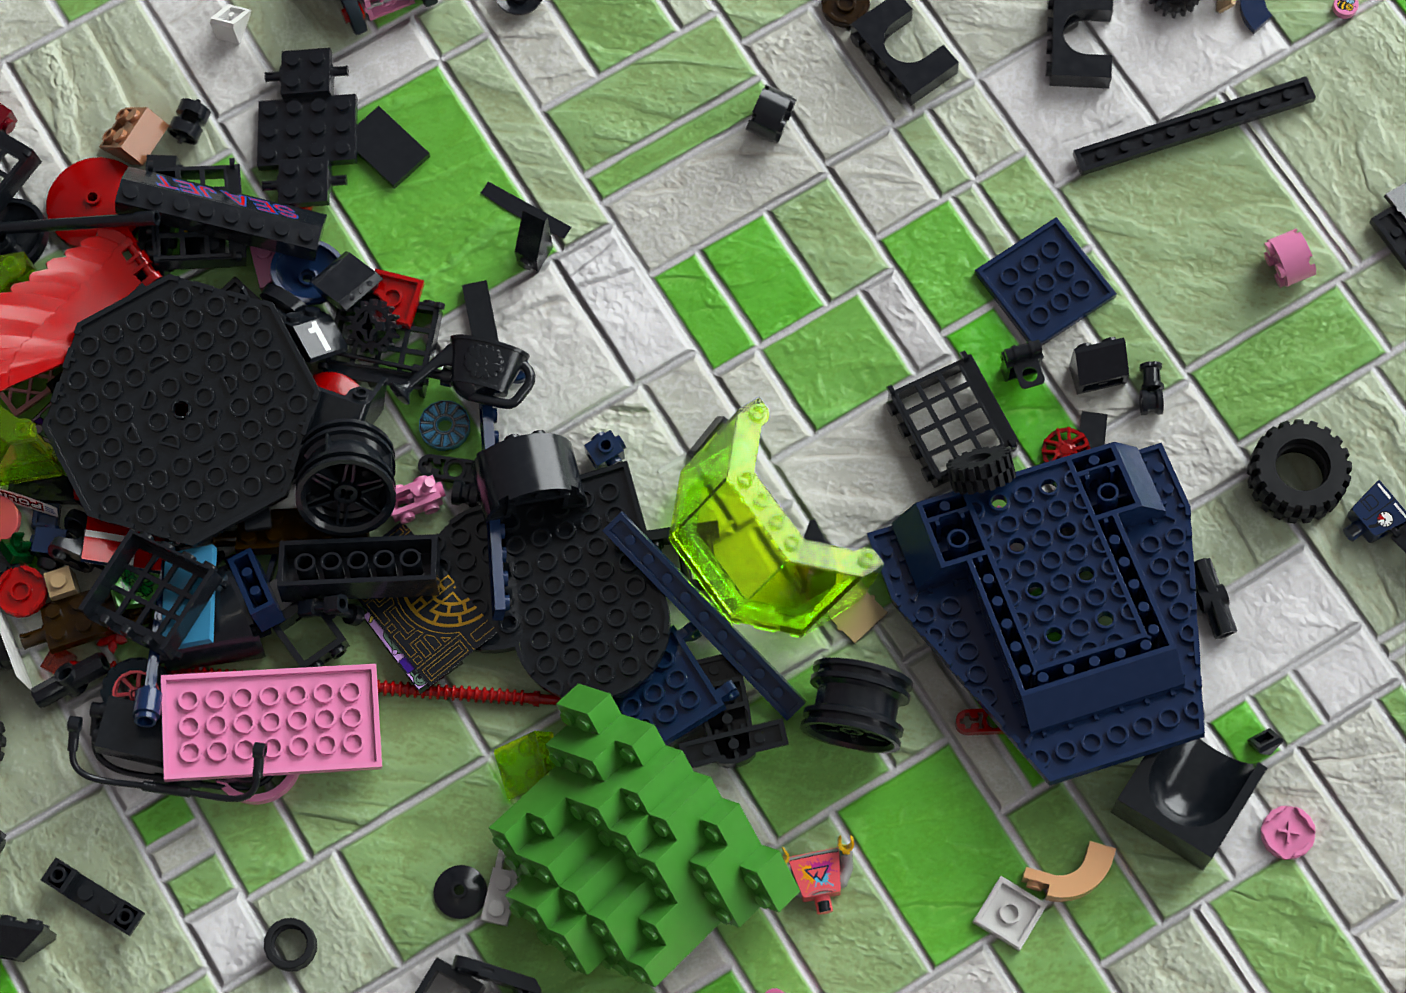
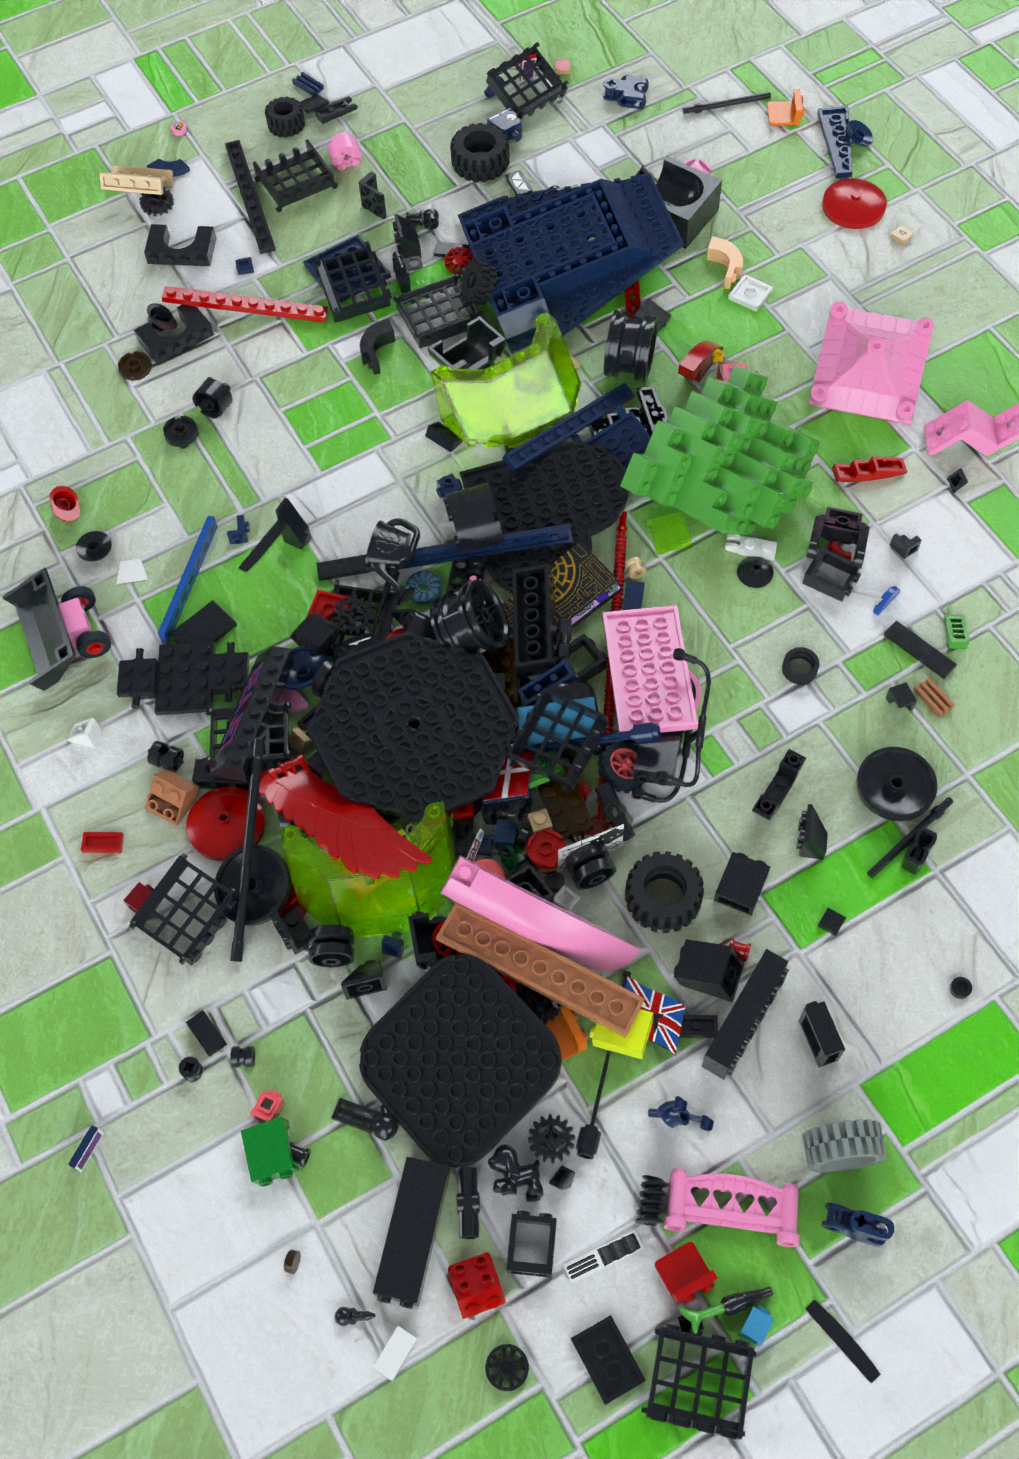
camera: 90 degrees left, 10 degrees down
none -> red tile [81,832,124,853]
none -> white sticker [116,559,148,585]
none -> black piece [147,303,178,332]
none -> blue tile [158,516,217,644]
none -> plate [162,286,328,323]
none -> black plate [163,416,199,449]
none -> dark blue bracket [227,515,250,544]
none -> dark blue tile [235,257,254,275]
none -> black window [253,139,338,213]
none -> black tyre [265,97,305,138]
none -> tan tile [290,728,312,755]
none -> black window [314,241,392,323]
none -> black bracket [358,171,387,220]
none -> black arch [360,319,395,375]
none -> black cylinder [428,316,506,384]
none -> tile [505,170,533,196]
none -> dark blue tile [622,581,645,610]
none -> tan wheel [625,557,647,579]
none -> black piece [633,298,672,333]
none -> red slope [678,340,724,382]

